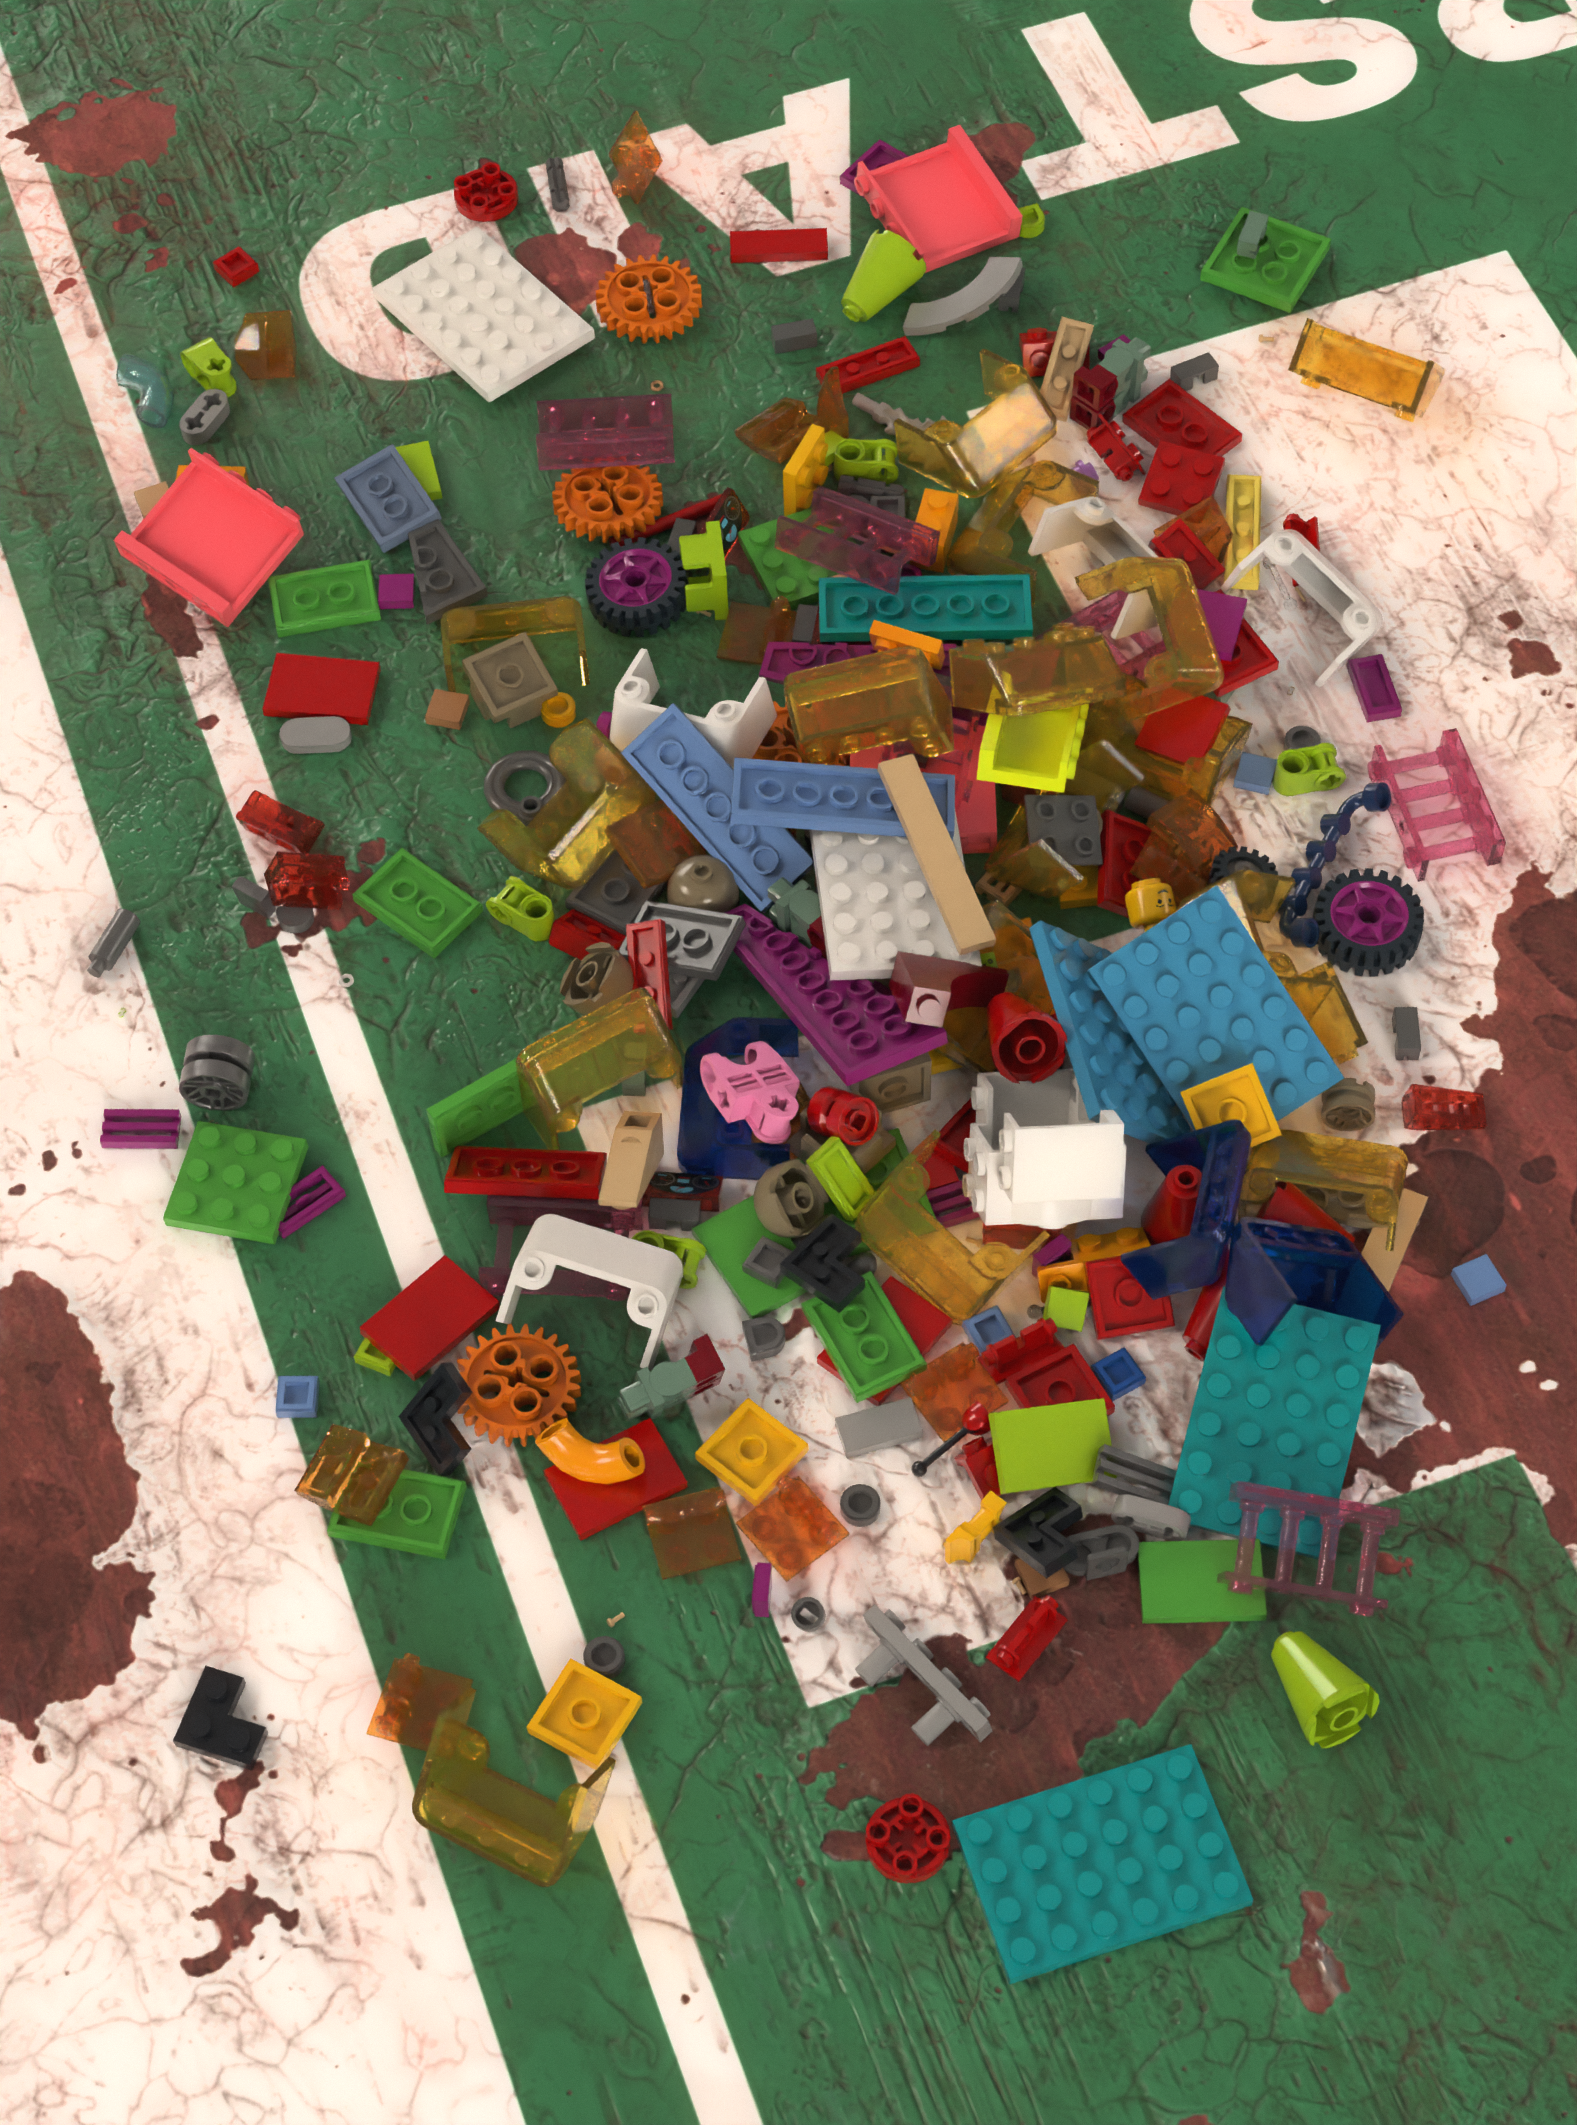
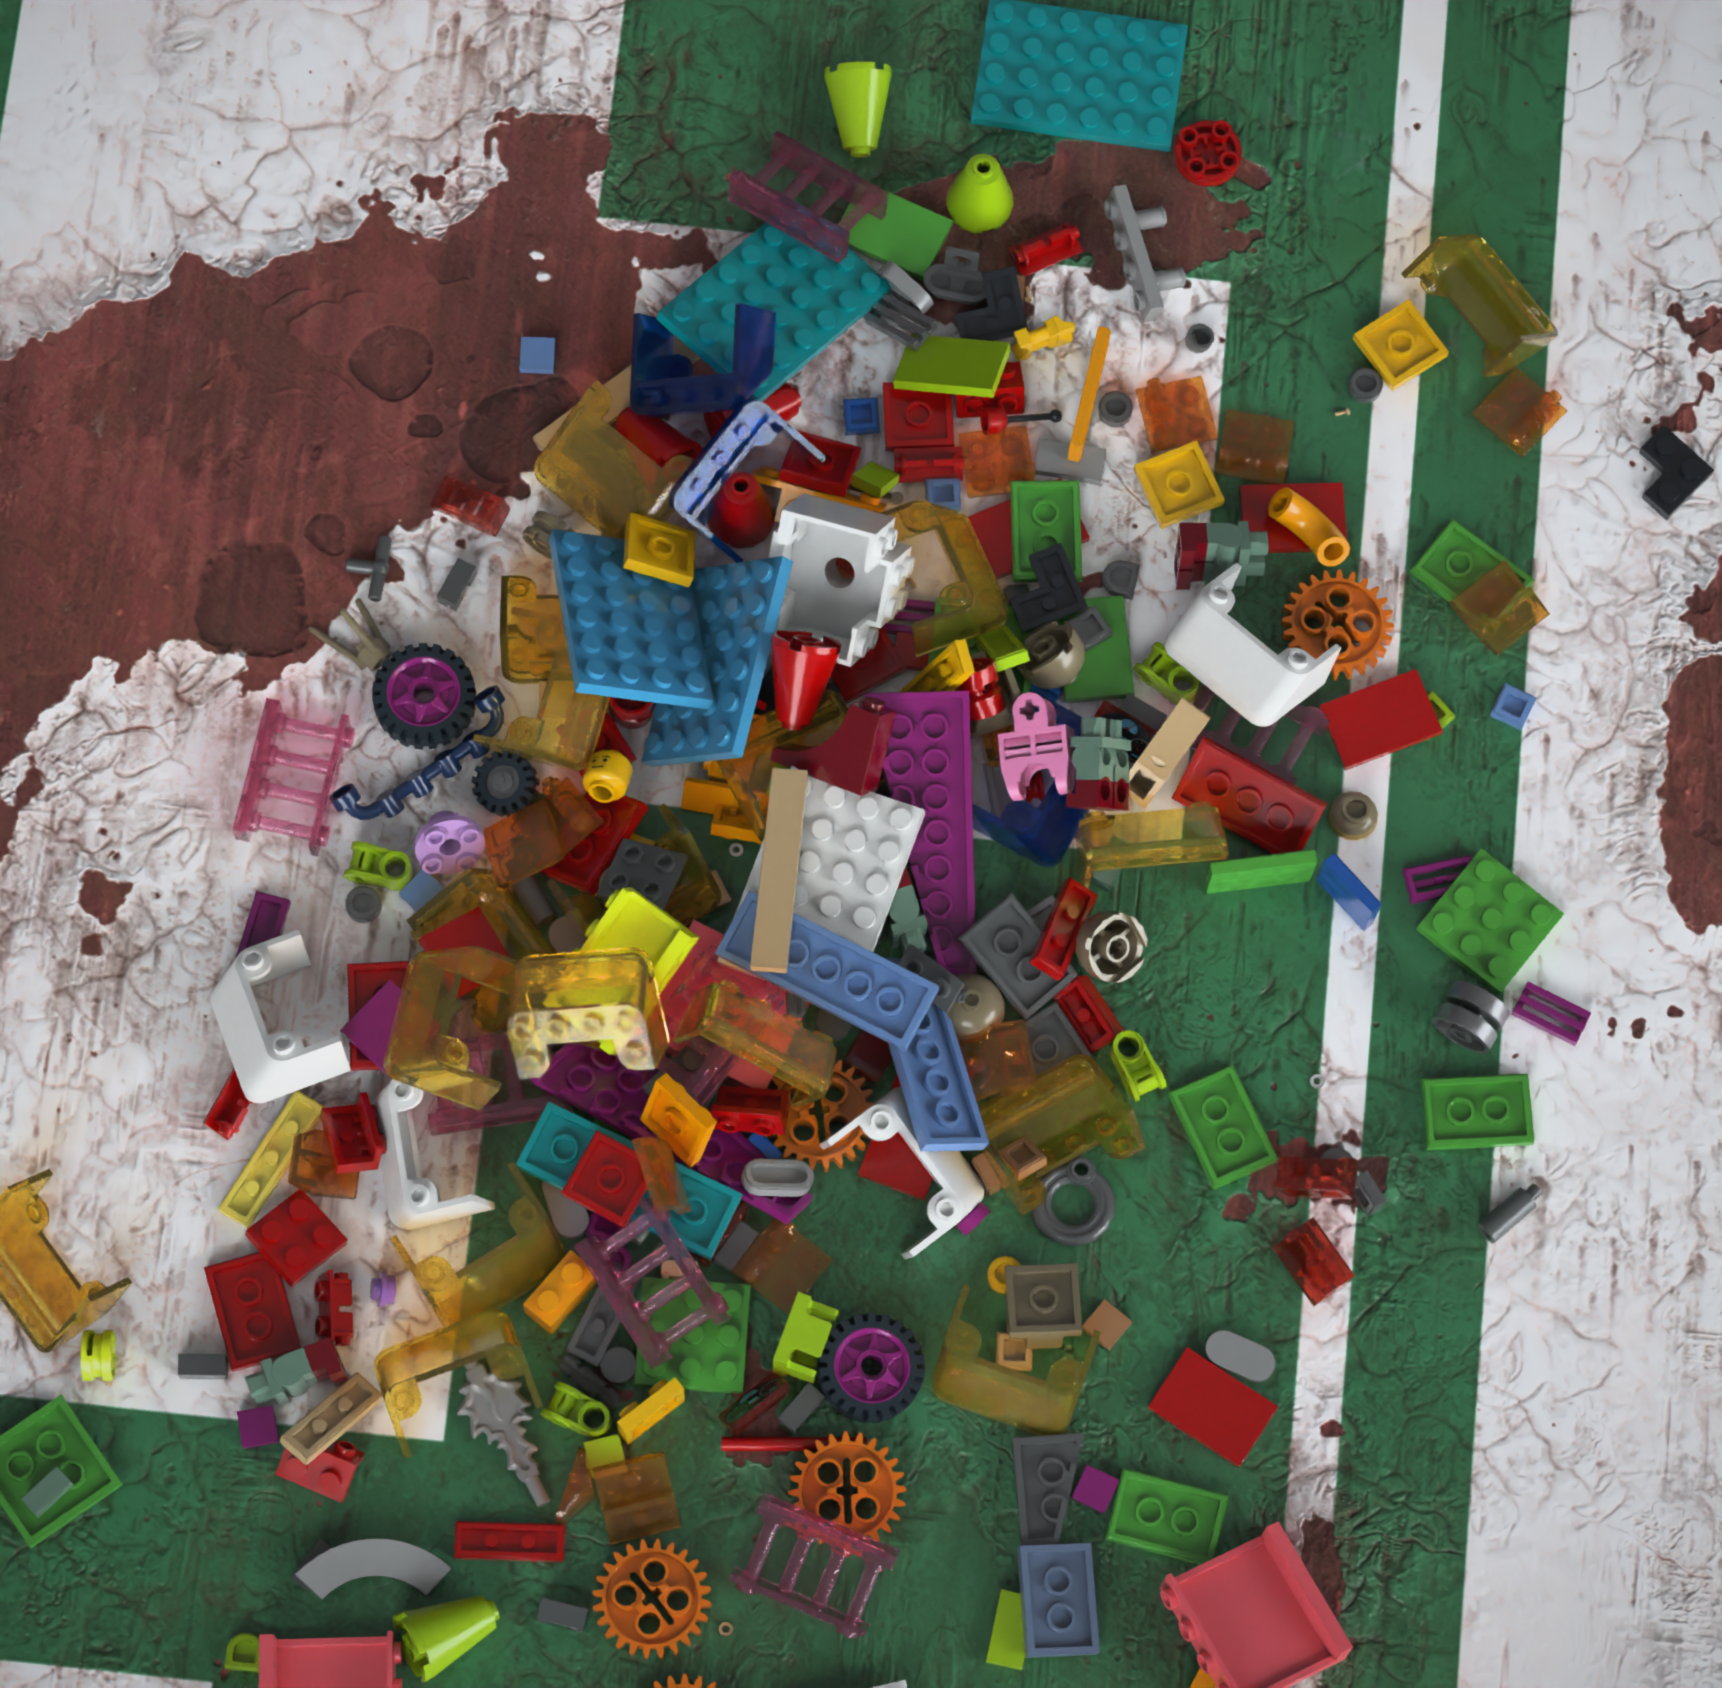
camera: 160 degrees left, 15 degrees up
black plate [398,1362,473,1476] -> none
magenta tile [752,1562,773,1618] -> none
none -> neon yellow wheel [81,1330,116,1381]
none -> dark tan plant [308,598,392,672]
none -> dark grey piece [345,535,392,602]
none -> lavender plate [414,811,485,874]
none -> red tile [561,1130,660,1229]
none -> orange gear [592,1539,711,1660]
none -> clear orange slope [632,1137,692,1216]
none -> light grey tile [741,1158,814,1197]
none -> dark grey hinge [898,944,968,1013]
none -> yellow tile [899,639,975,692]
none -> lime cone [946,154,1013,234]
none -> medium nougat tile [996,1135,1047,1181]
none -> sand green hips [1066,717,1131,811]
none -> light orange tile [1067,326,1111,462]
none -> blue tile [1317,853,1381,931]
none -> dark tan piece [1328,791,1378,841]
none -> bright green tile [1421,1073,1534,1151]

